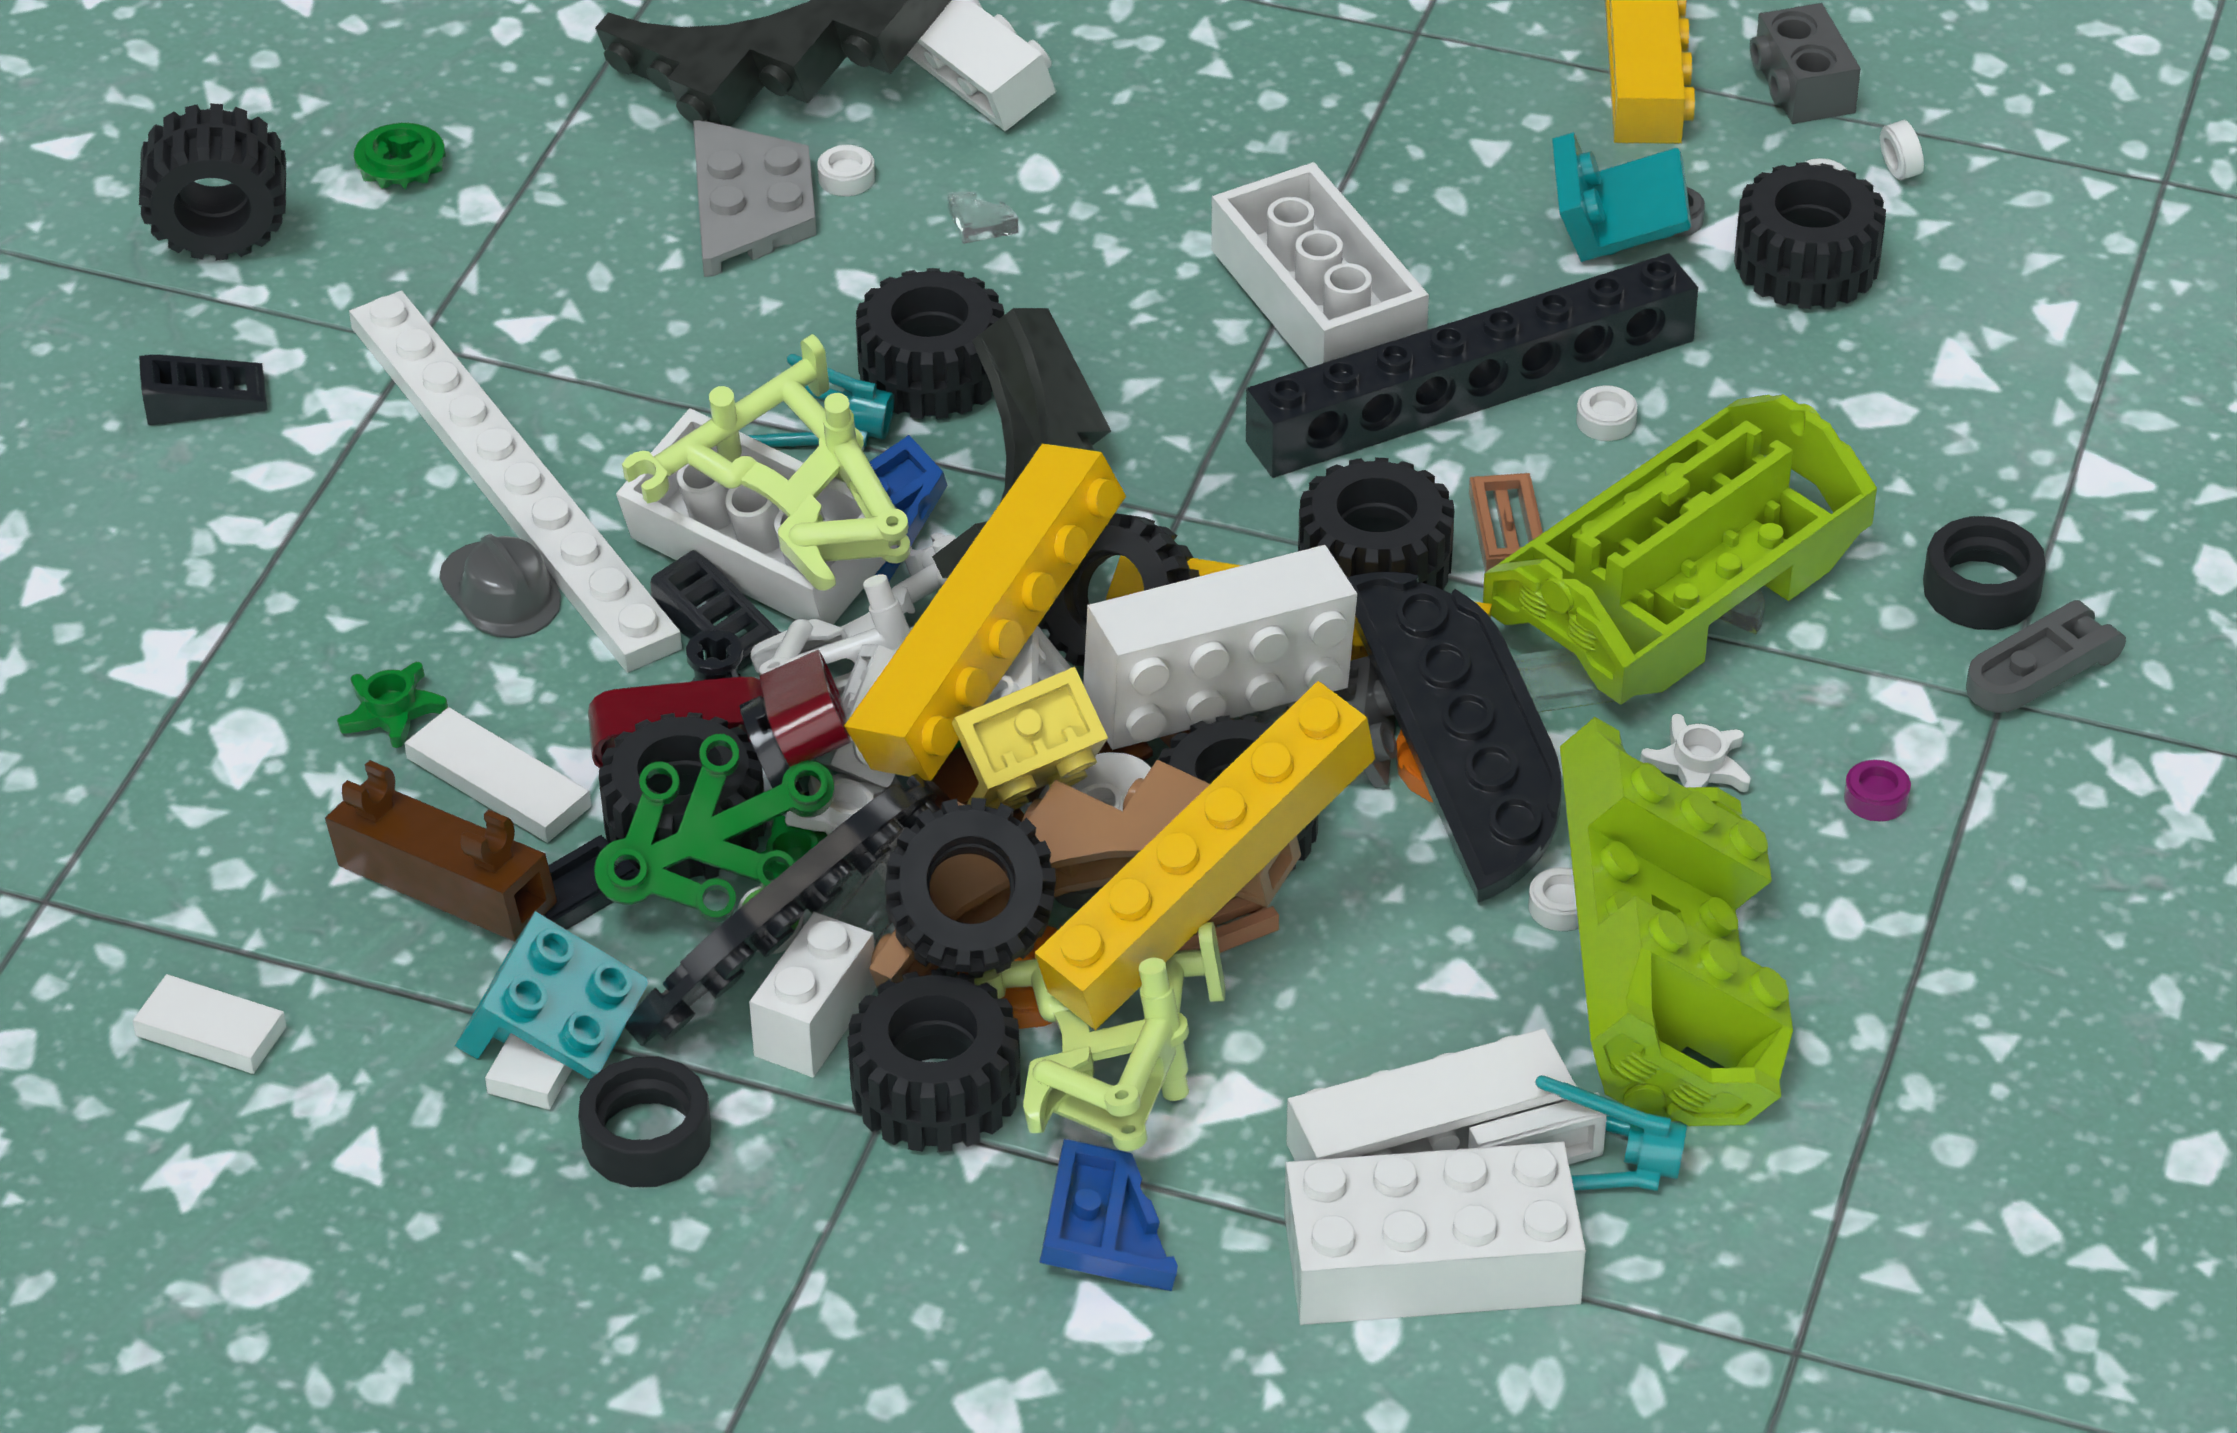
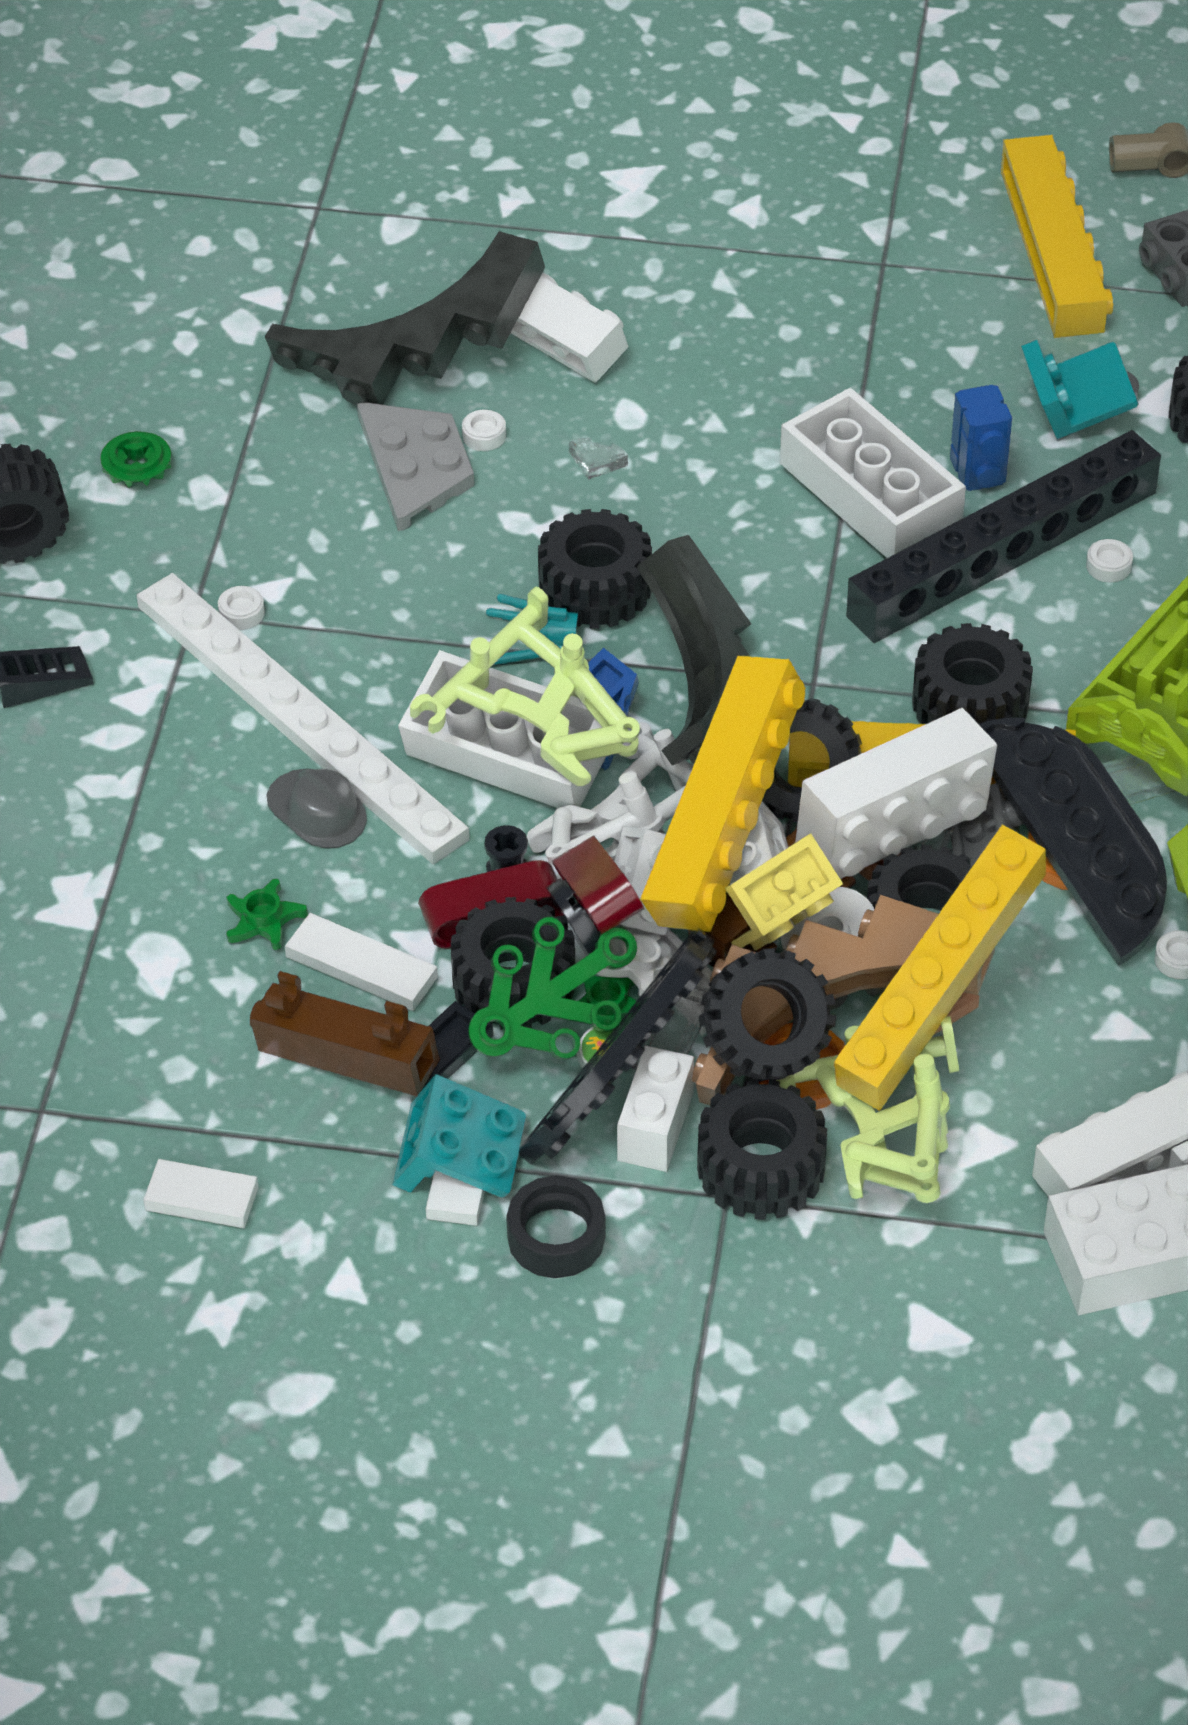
camera: 10 degrees left, 5 degrees up
black slope [650,550,781,671] -> none
blue wing [1039,1139,1178,1291] -> none
nougat tile [1469,473,1543,572] -> none
none -> white tile [218,586,265,630]
none -> blue brick [950,384,1012,491]

